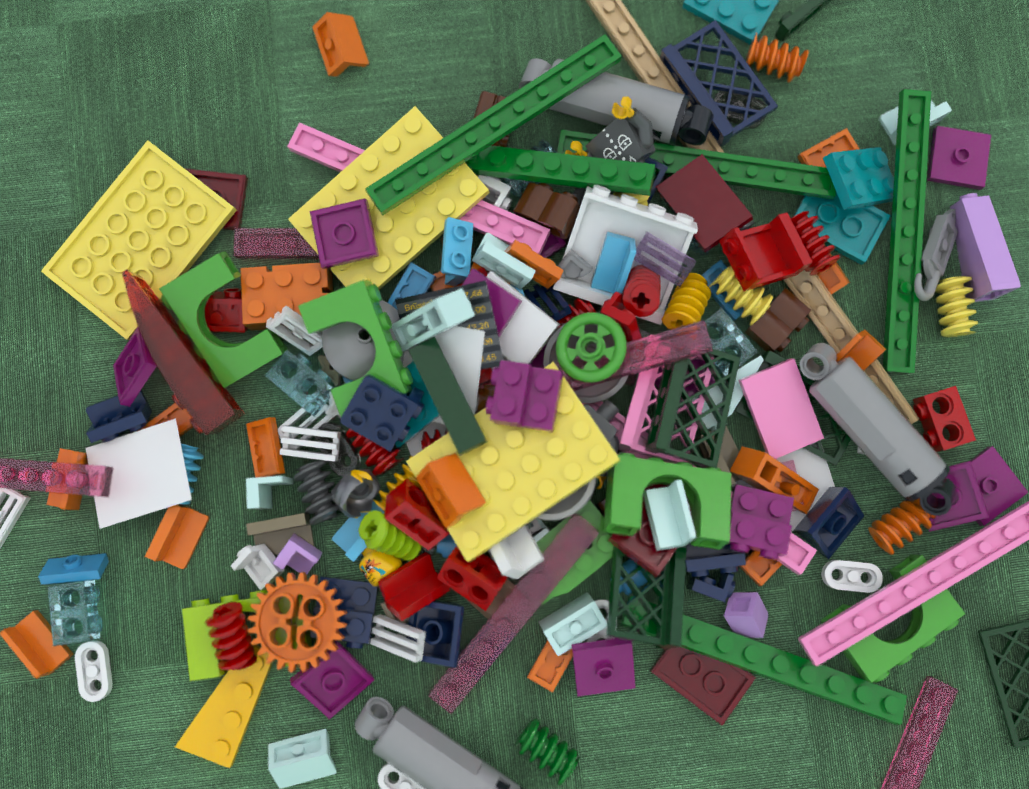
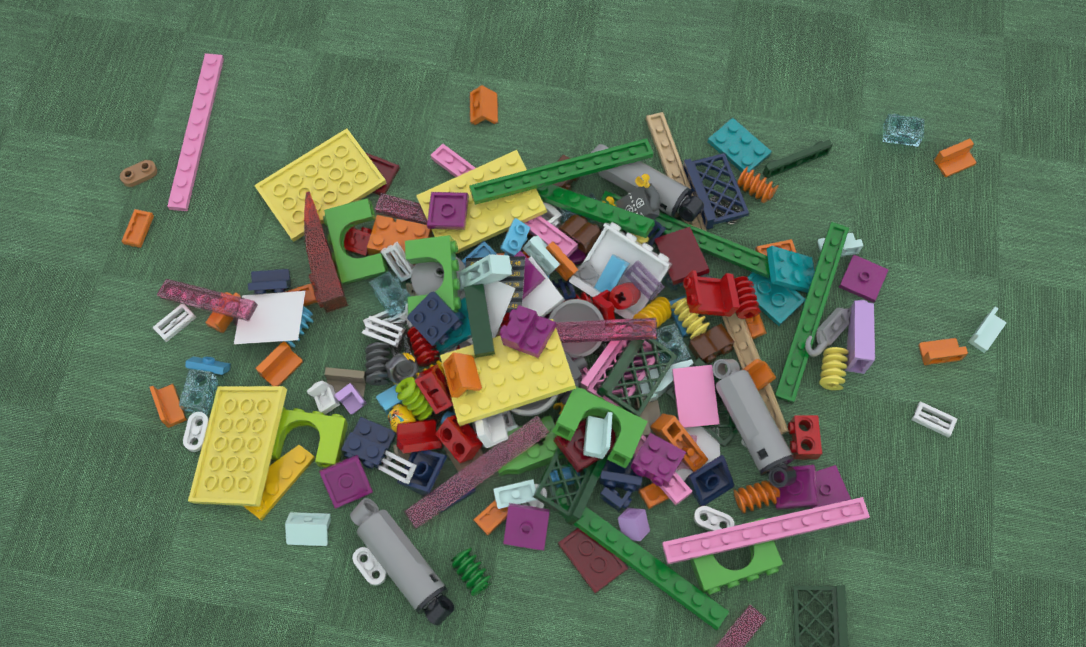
camera: 20 degrees right, 15 degrees down
magenta plate [113,325,157,407] -> none
red piece [205,602,257,670] -> none
orange plate [246,417,285,478] -> none
light aqua panel [246,476,294,510] -> none
orange gear [248,572,347,672] -> none
bright green plate [556,312,627,383] -> none
none -> light yellow plate [188,386,287,506]

